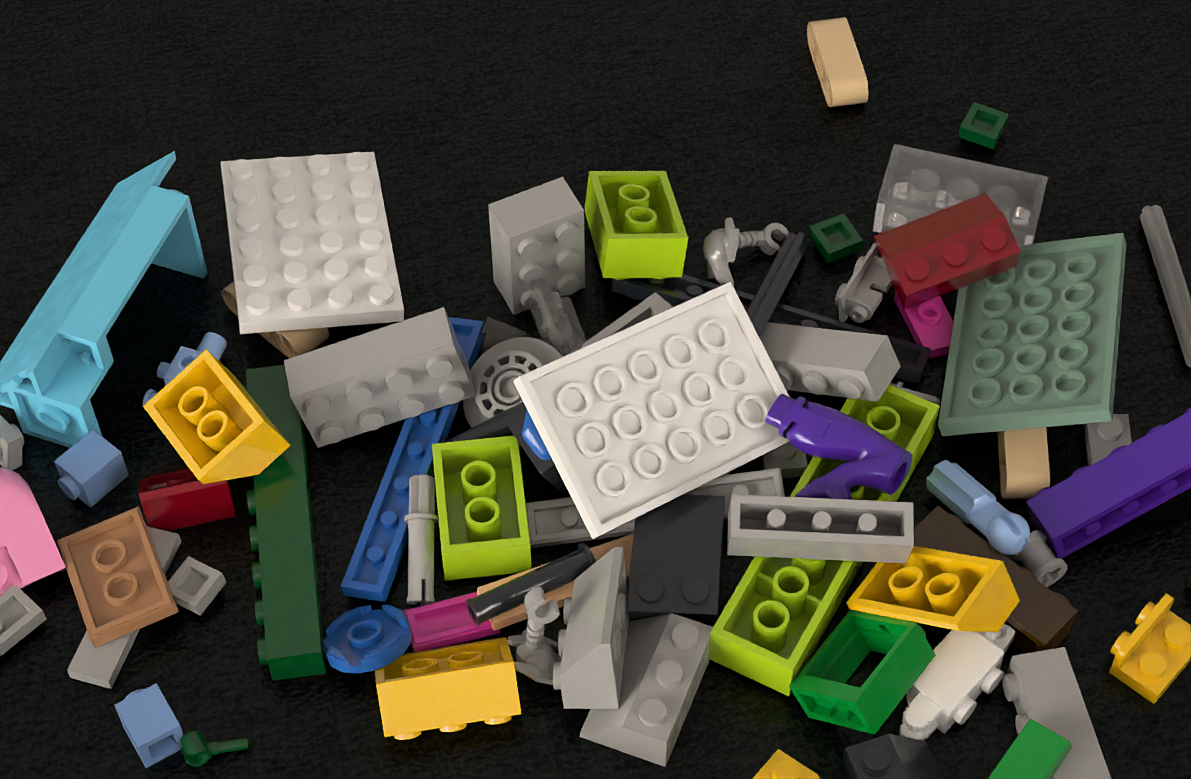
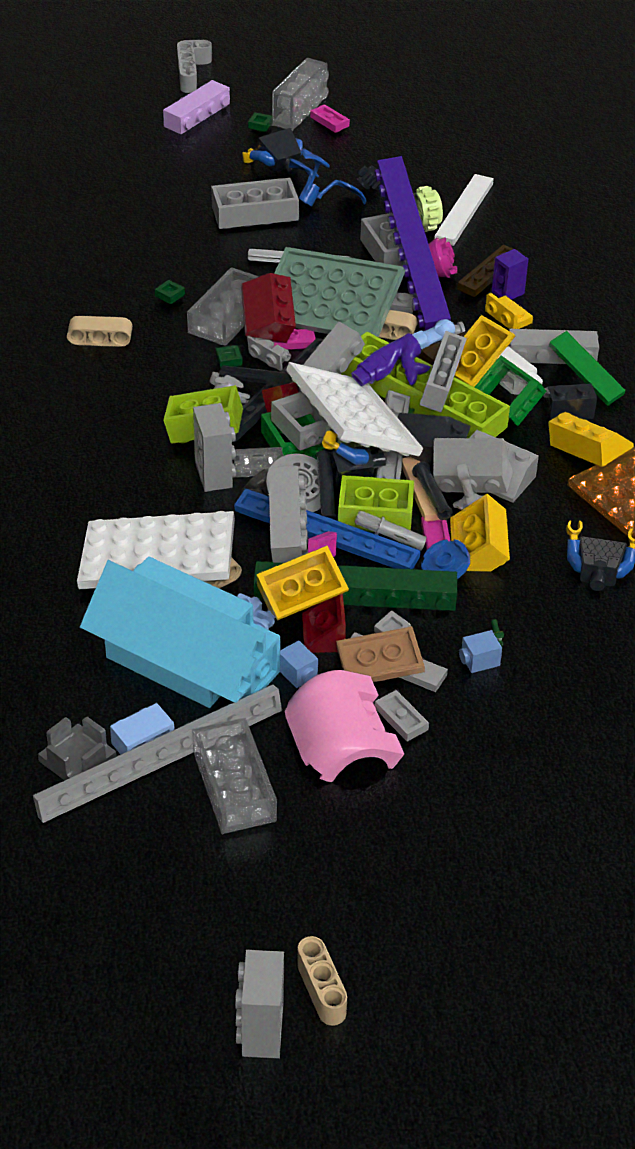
camera: 80 degrees left, 10 degrees down
none -> dark pink tile [308,531,337,557]

